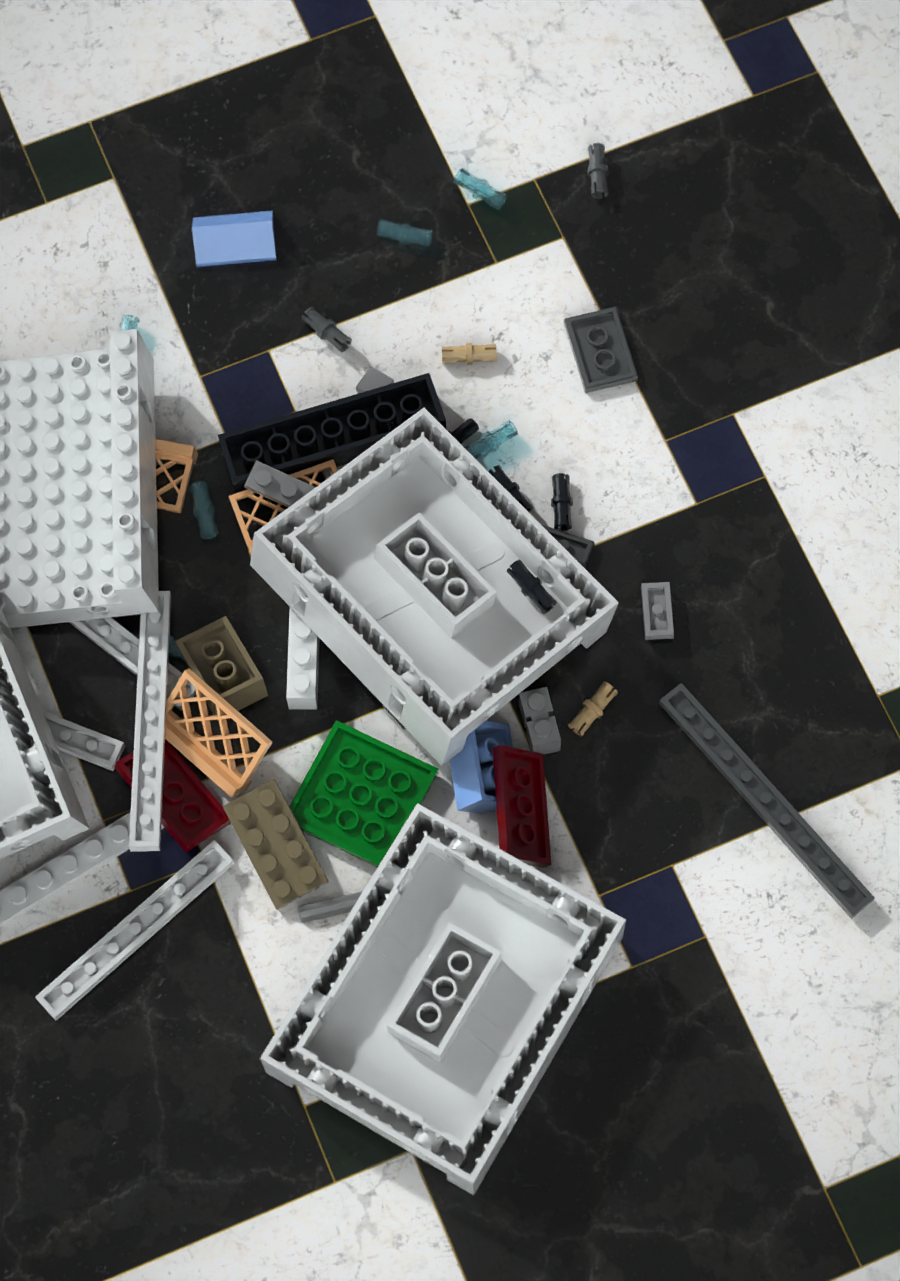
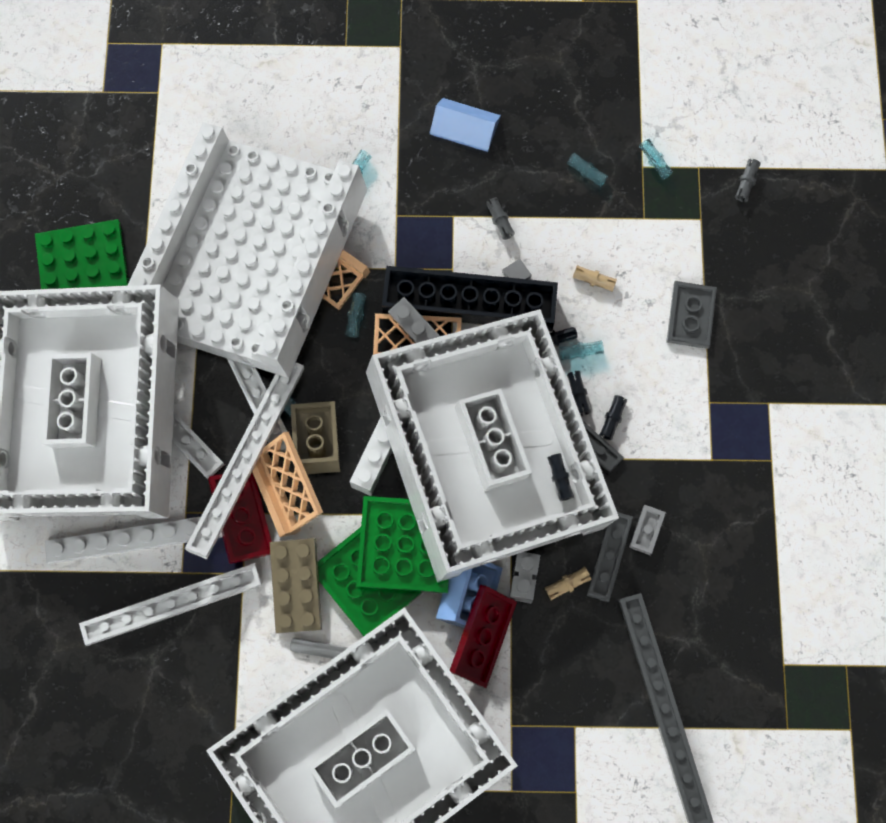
camera: 20 degrees right, 5 degrees up
none -> green plate [356,496,449,593]
none -> dark grey tile [587,512,633,603]

